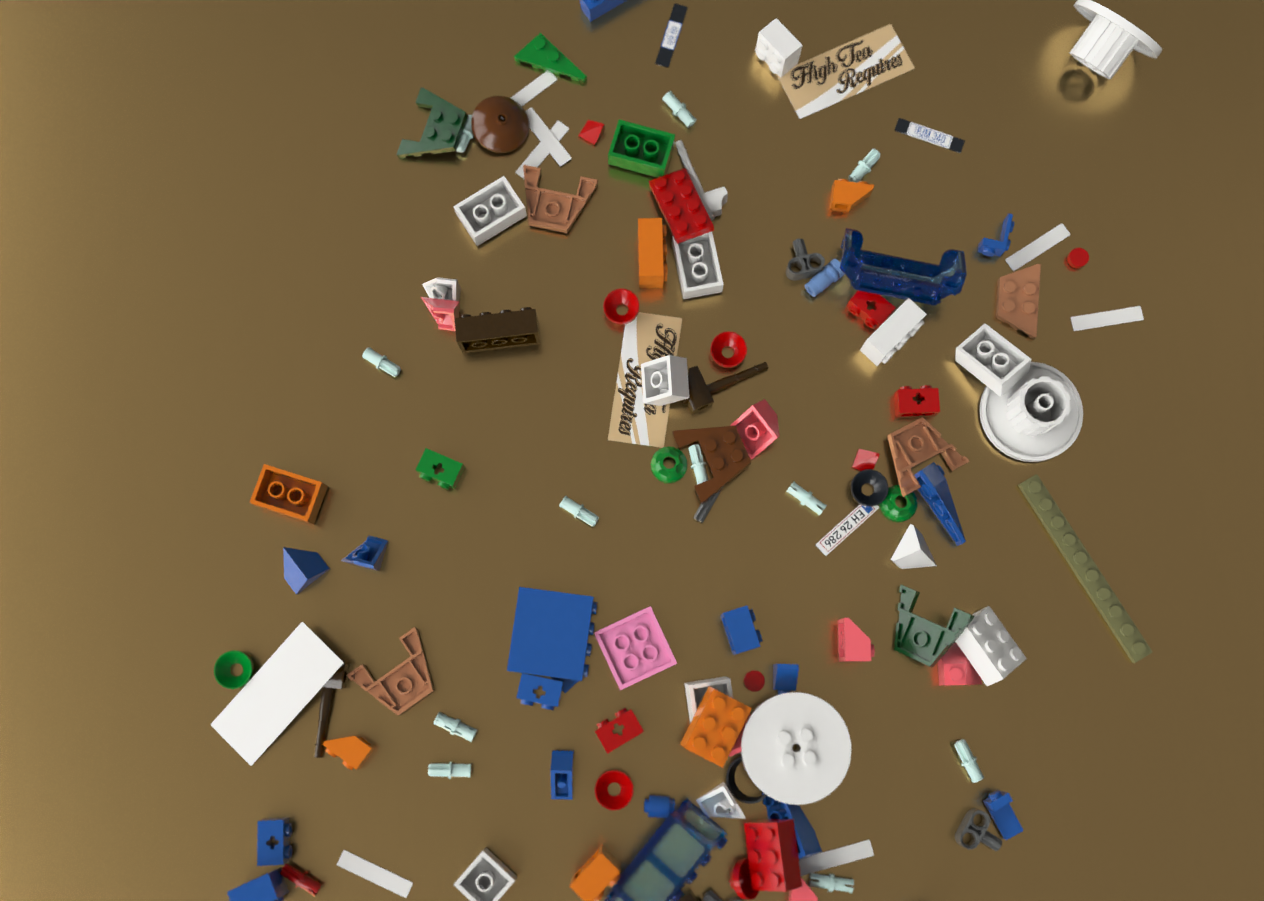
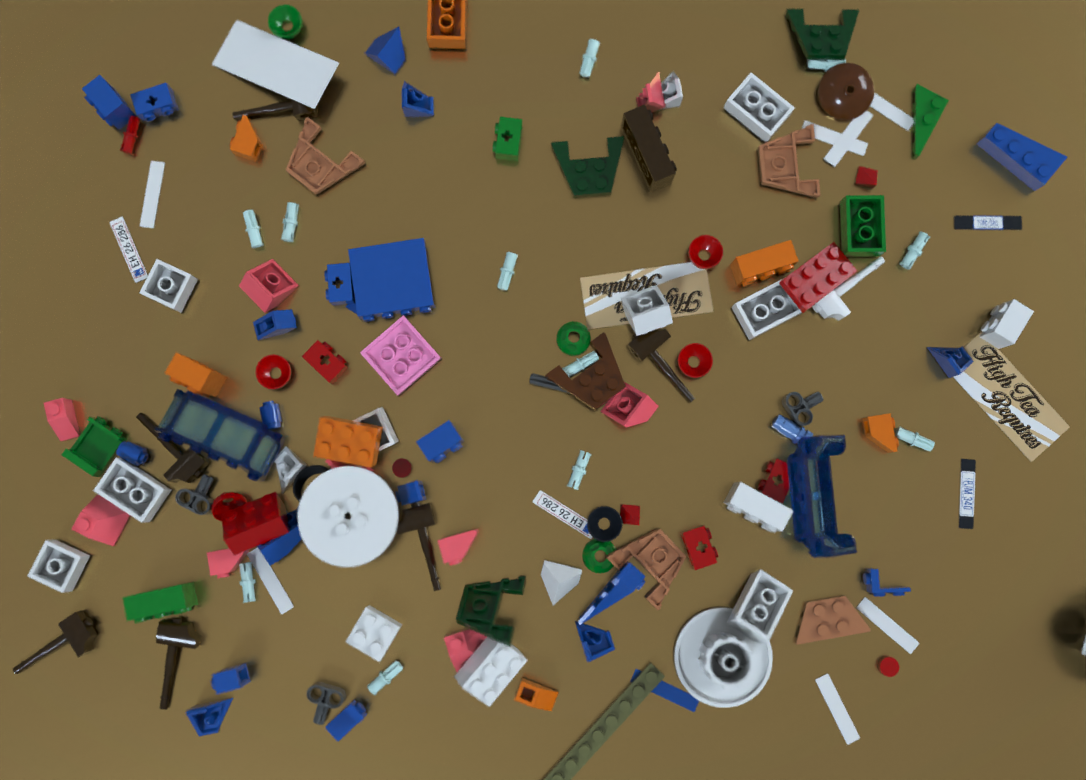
camera: 70 degrees right, 5 degrees up
none -> coral slope [239,259,298,313]
none -> white brick [346,605,402,662]
none -> dark brown piece [396,502,441,591]
none -> orange slope [515,678,559,711]
none -> dark green wing [551,136,624,197]
none -> blue slope [575,621,615,662]
none -> blue sticker [630,669,699,712]
none -> blue slope [927,346,974,378]

